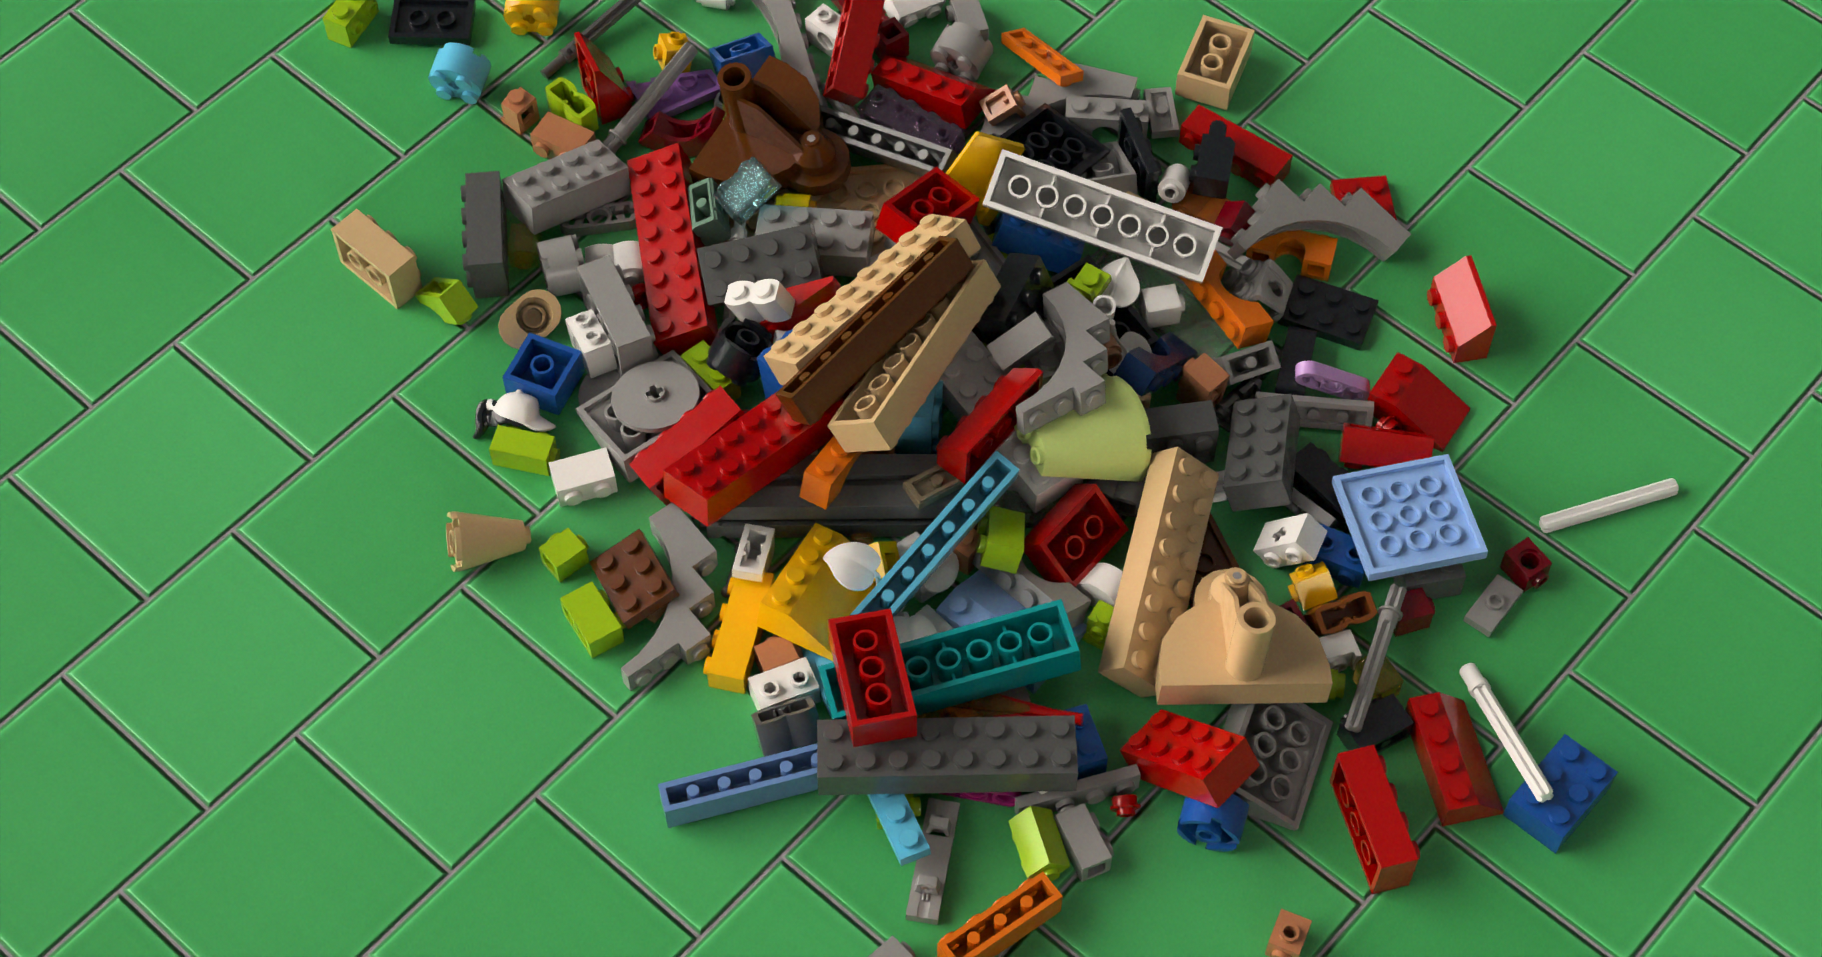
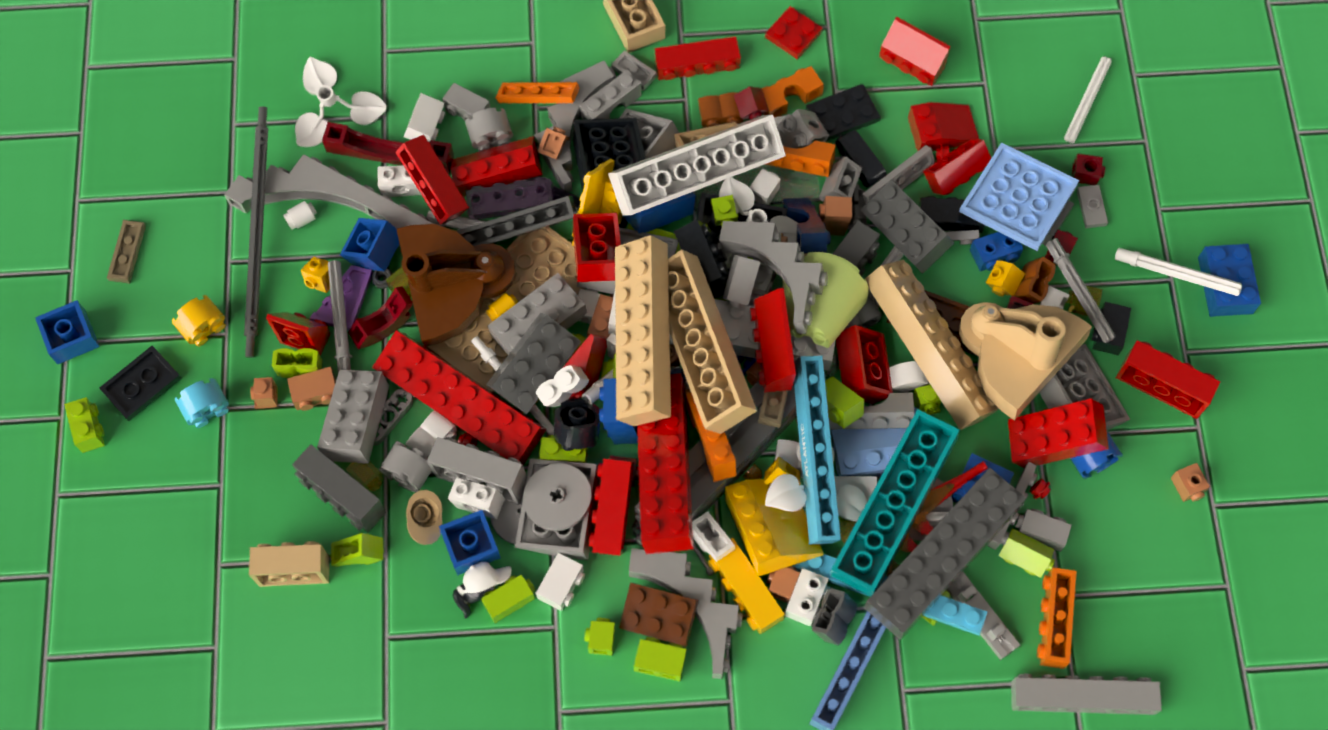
camera: 45 degrees left, 10 degrees up
tan cone [446,511,531,572] -> none
sand green brick [687,177,731,246] -> none
clear light blue brick [713,156,782,226] -> none
reddish brown brick [775,236,974,426] -> none
red brick [828,608,917,747] -> none
black plate [1117,107,1162,203] -> none
white brick [1158,164,1190,203] -> none
black hinge [1189,120,1236,199] -> none
light grey arch [1227,179,1411,262] -> none
white brick [1253,513,1328,569] -> none
lavender beam [1295,361,1370,401] -> none
red slope [1405,692,1504,827] -> none

